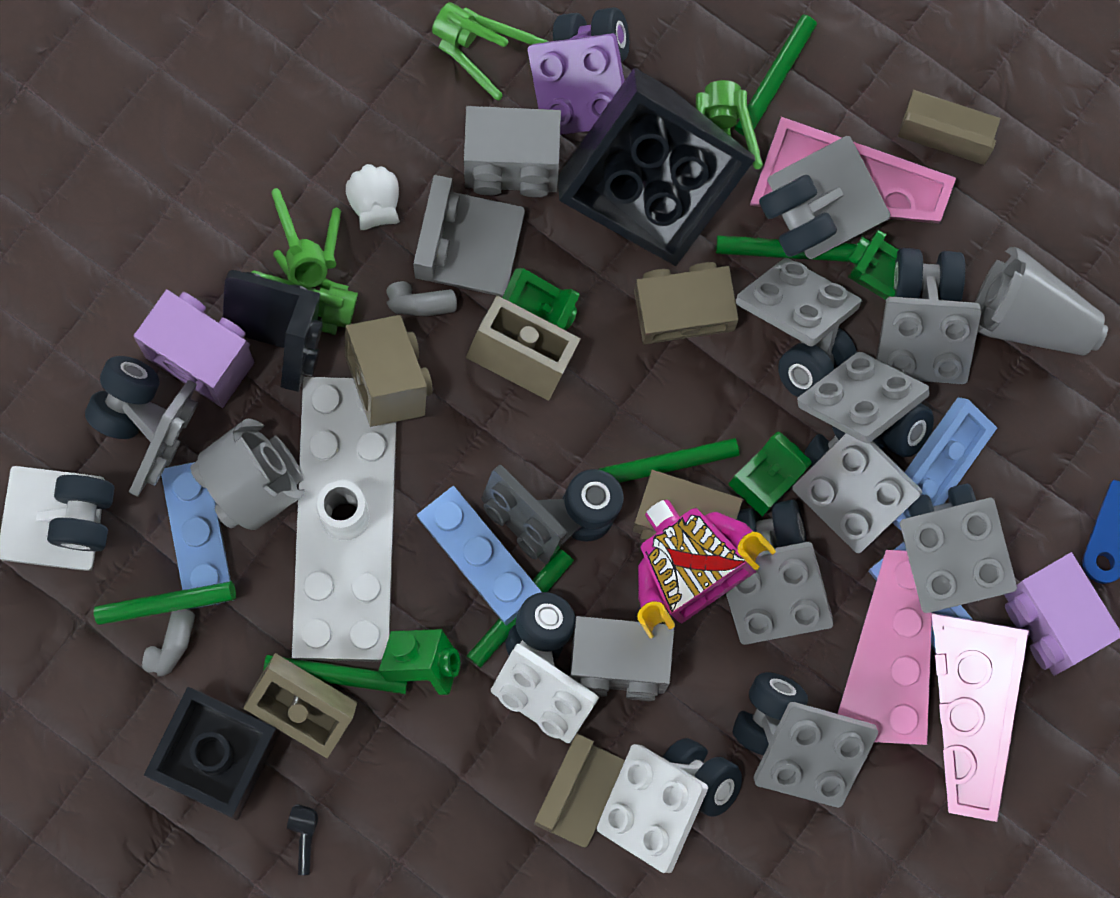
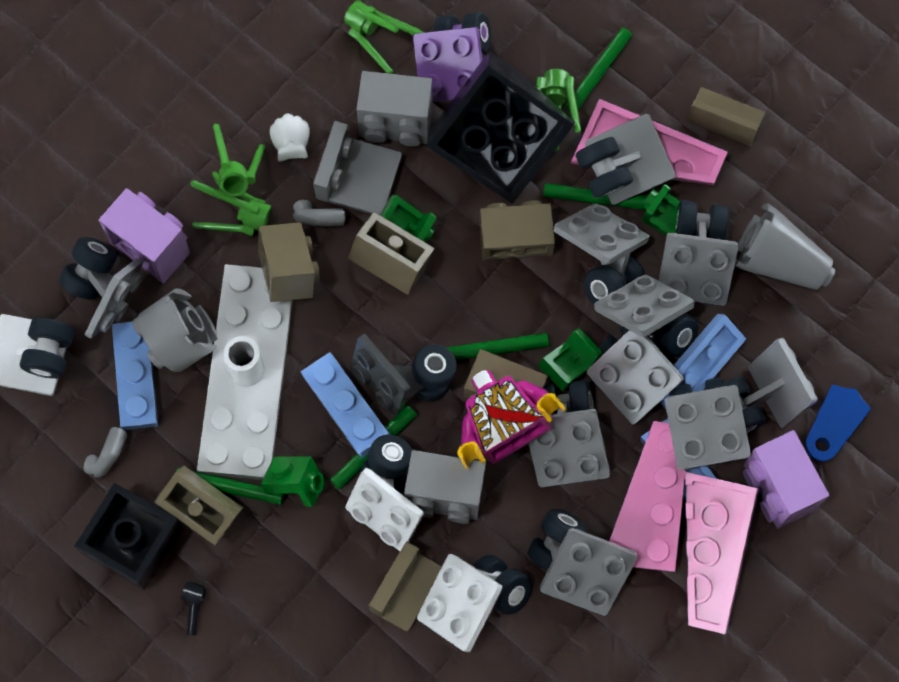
camera: 10 degrees right, 5 degrees down
green bar [94,581,236,625] -> none
black bracket [222,270,323,392] -> none
none -> light grey plate [721,338,817,434]

